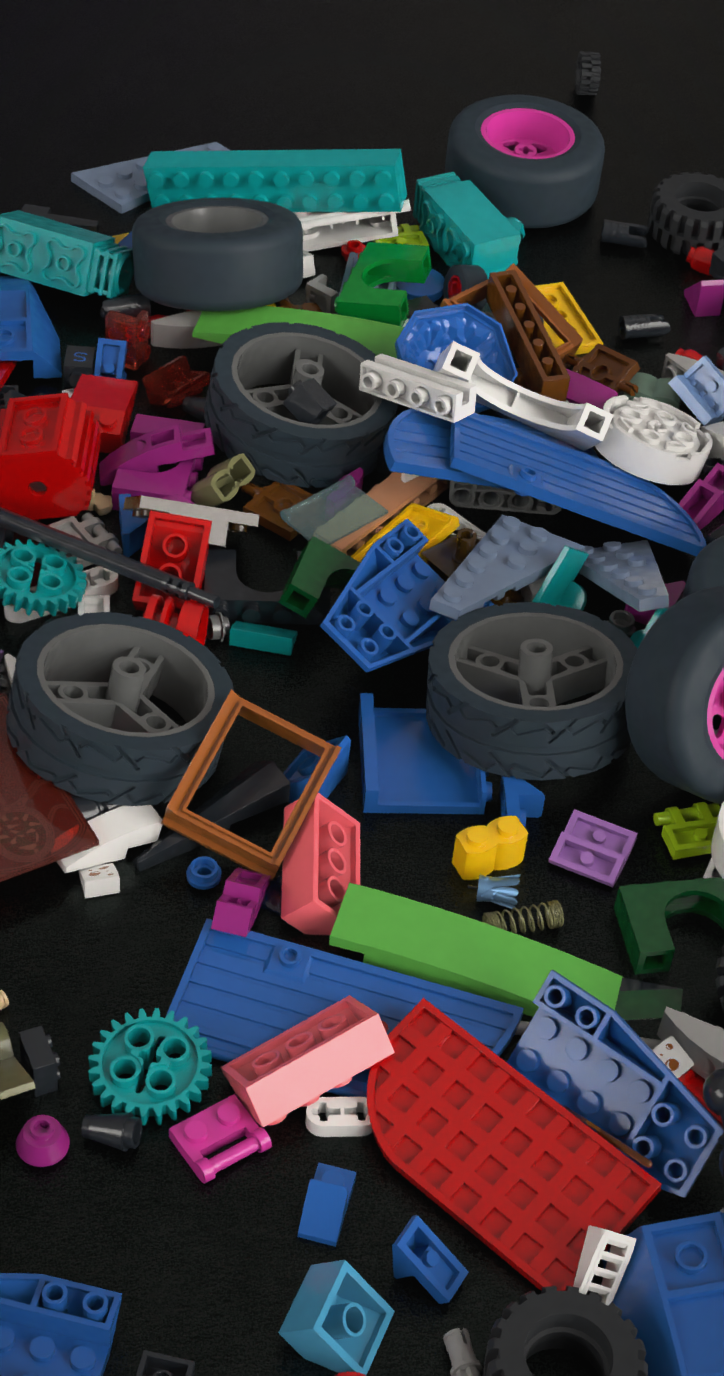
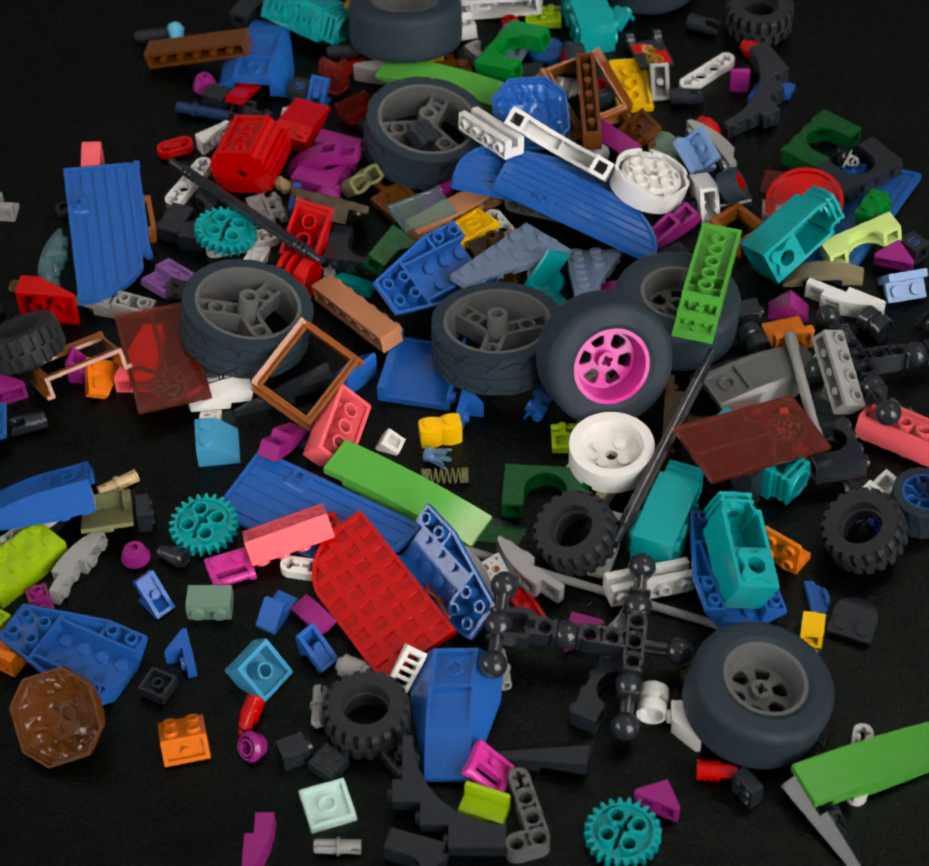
camera: 20 degrees right, 5 degrees up
blue plate [186,856,221,890] -> none
medium lavender slope [549,809,637,887] -> none
none -> slope [133,570,175,619]
none -> blue slope [164,628,198,678]
none -> sand green brick [185,585,234,621]
none -> dark azure slope [194,417,241,467]
none -> magenta slope [290,594,336,635]
none -> nougat brick [311,274,403,353]
none -> light grey brick [335,654,371,676]
none -> white slope [375,428,406,456]
none -> blue hinge [523,385,553,422]
none -> black flag [623,29,675,71]
none -> light grey slope [648,63,670,101]
none -> white beam [679,53,735,89]

